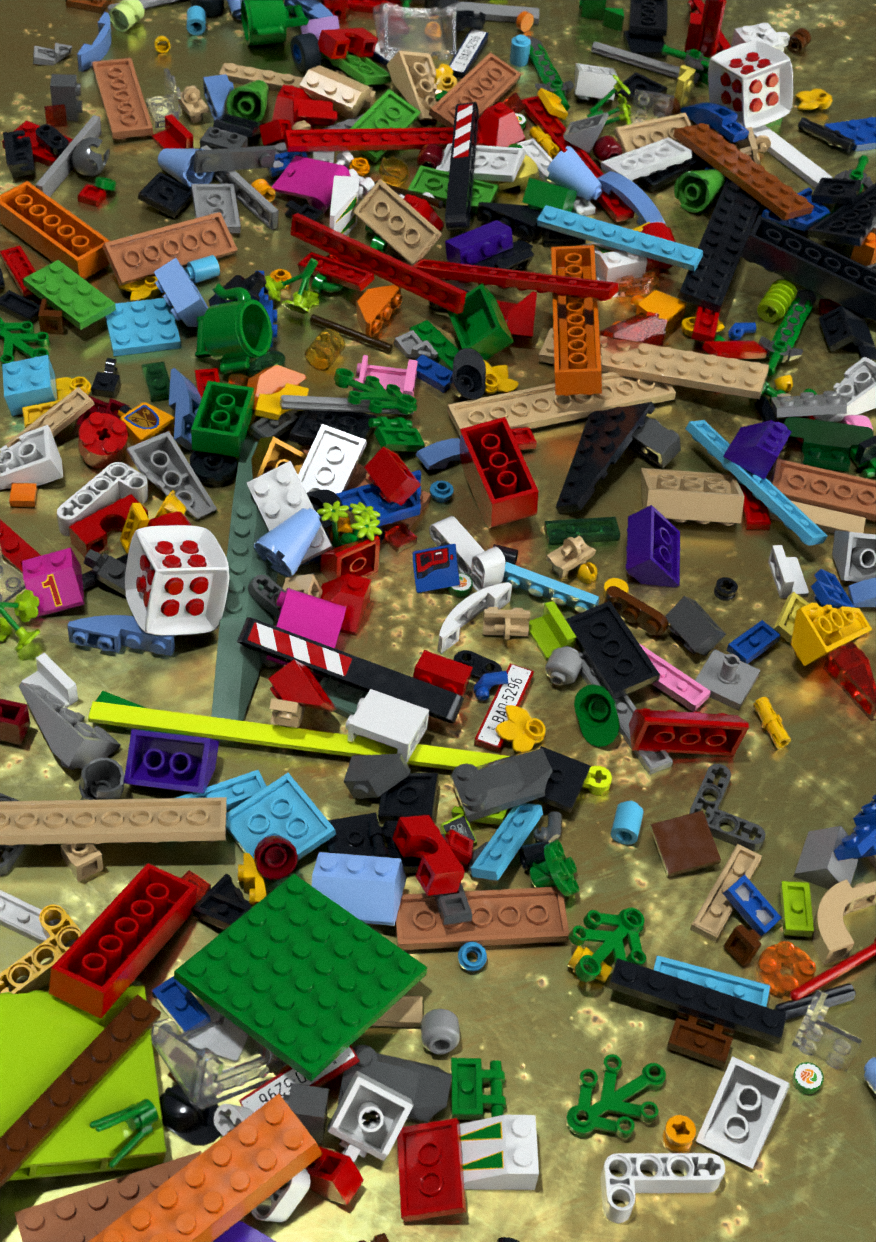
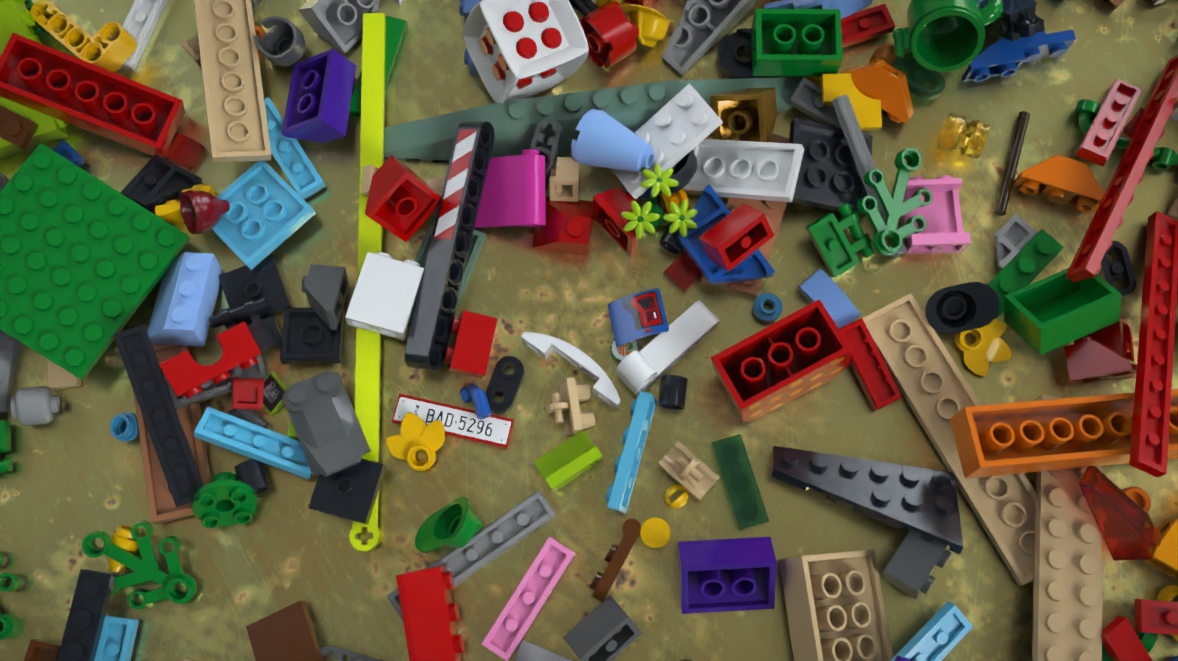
camera: 90 degrees right, 25 degrees up
lime plant [265,258,319,314] -> none
light orange plate [270,269,291,288] -> none
blue plate [416,354,453,393] -> none
dark grey arm [534,812,562,843] -> none
light grey head [545,646,583,686] -> none
black plate [565,601,660,699] -> none
medium azure brick [611,801,644,845] -> none
none -> black plate [113,325,204,507]

